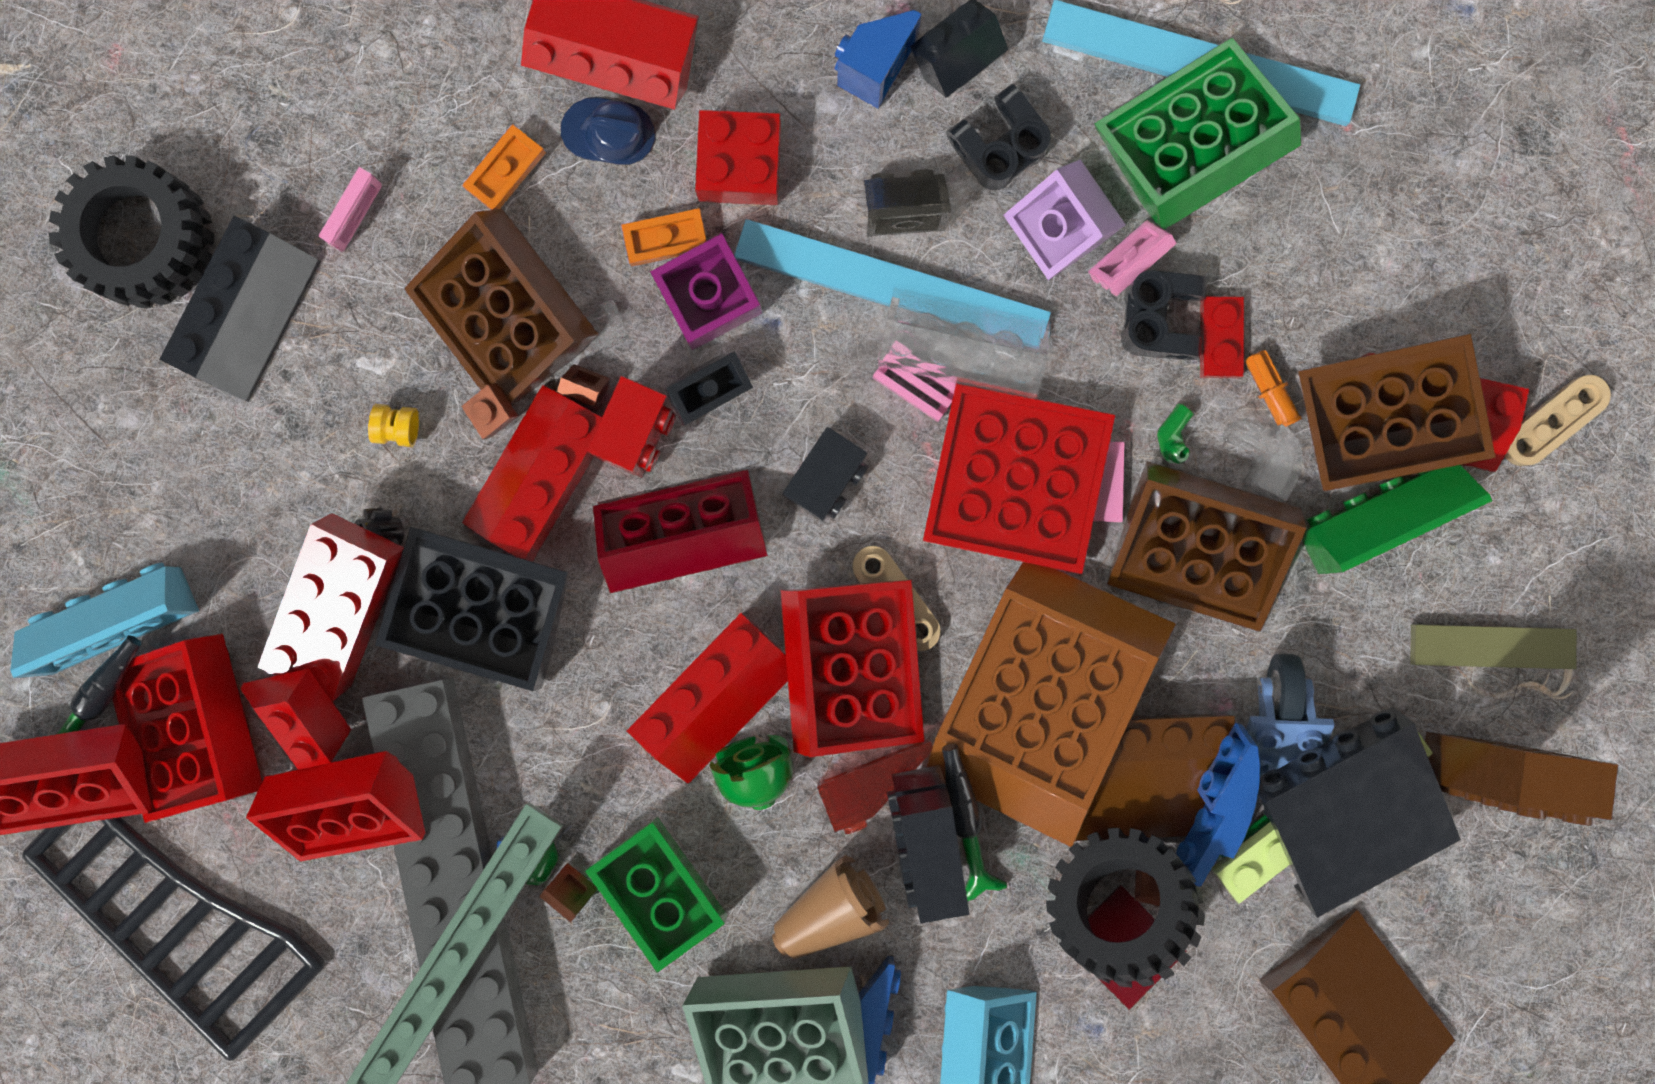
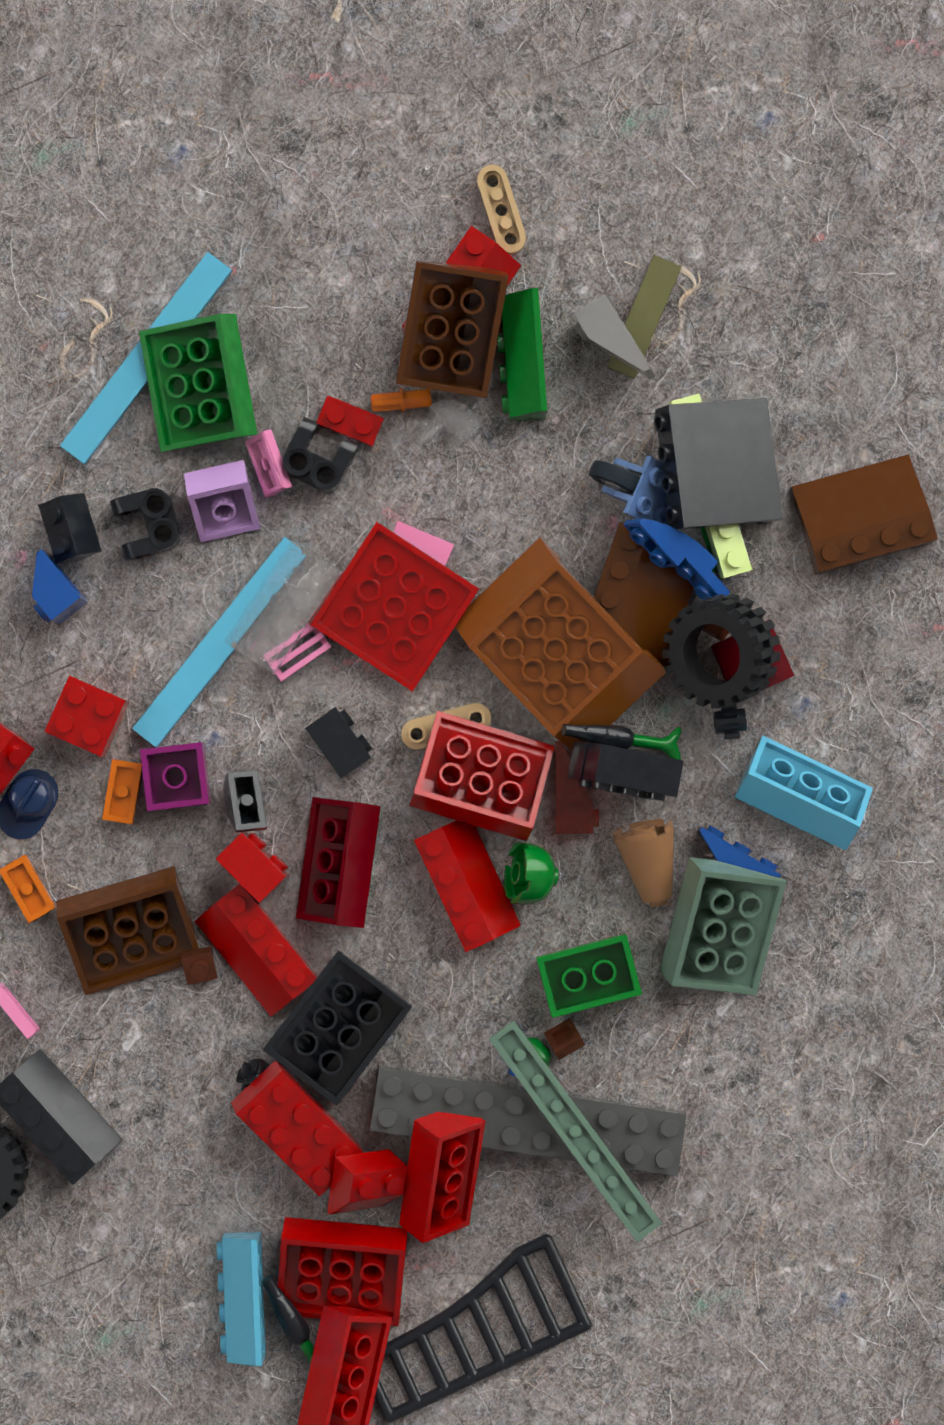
camera: 75 degrees left, 0 degrees up
yellow wheel [368,403,419,448] -> none
copper plate [557,364,611,406] -> none
clear smoke slope [863,169,951,237] -> none
reddish brown slope [1107,461,1307,632] -> none
green arm [1157,403,1194,464] -> none
reddish brown brick [1425,731,1618,826] -> none
none -> light grey slope [574,294,656,379]
none -> black gear [713,704,747,740]

